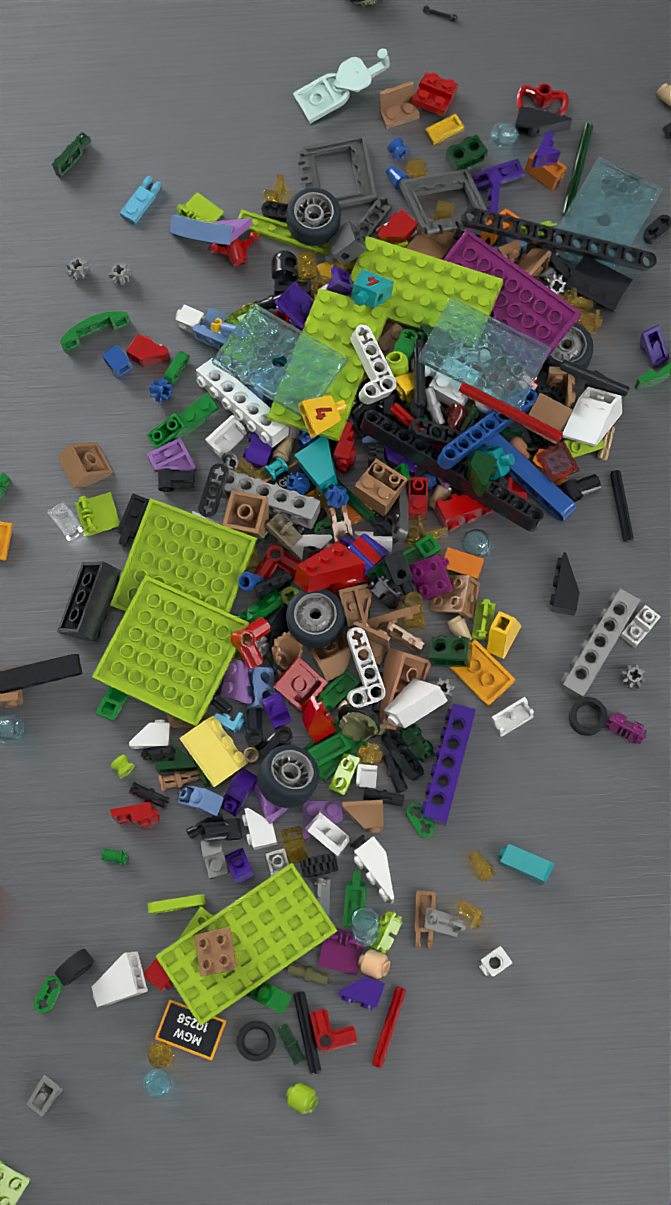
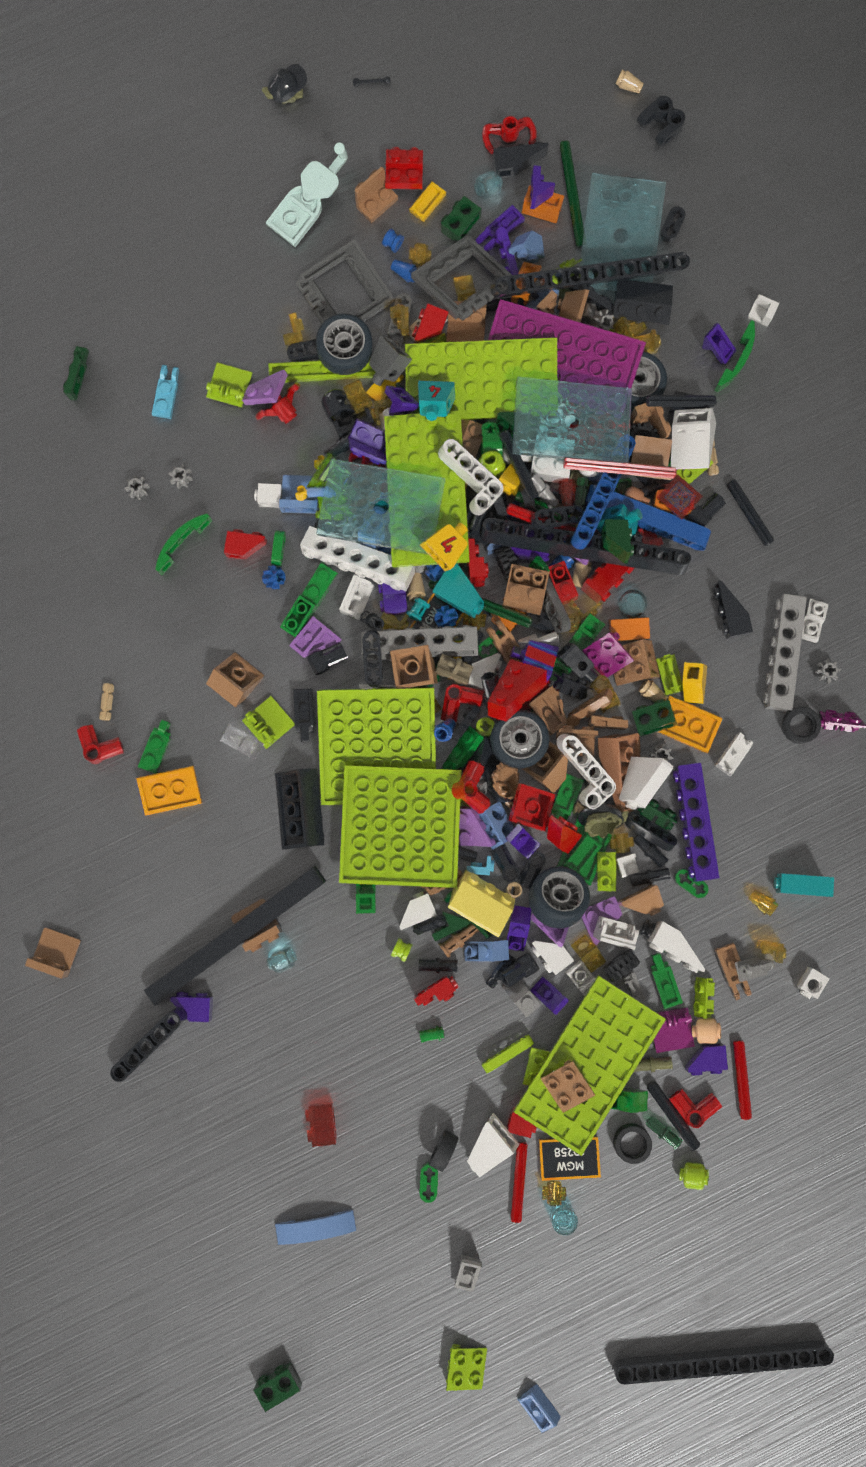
camera: 25 degrees left, 10 degrees up
blue brick [102,345,132,378] -> none
medium blue slope [170,214,232,245] -> none
blue gear [325,485,349,508] -> none
clear light blue wheel [352,908,379,946] -> none
none -> clear yellow bracket [390,305,409,336]
none -> medium blue slope [509,231,545,264]
none -> red axle [511,1142,528,1223]

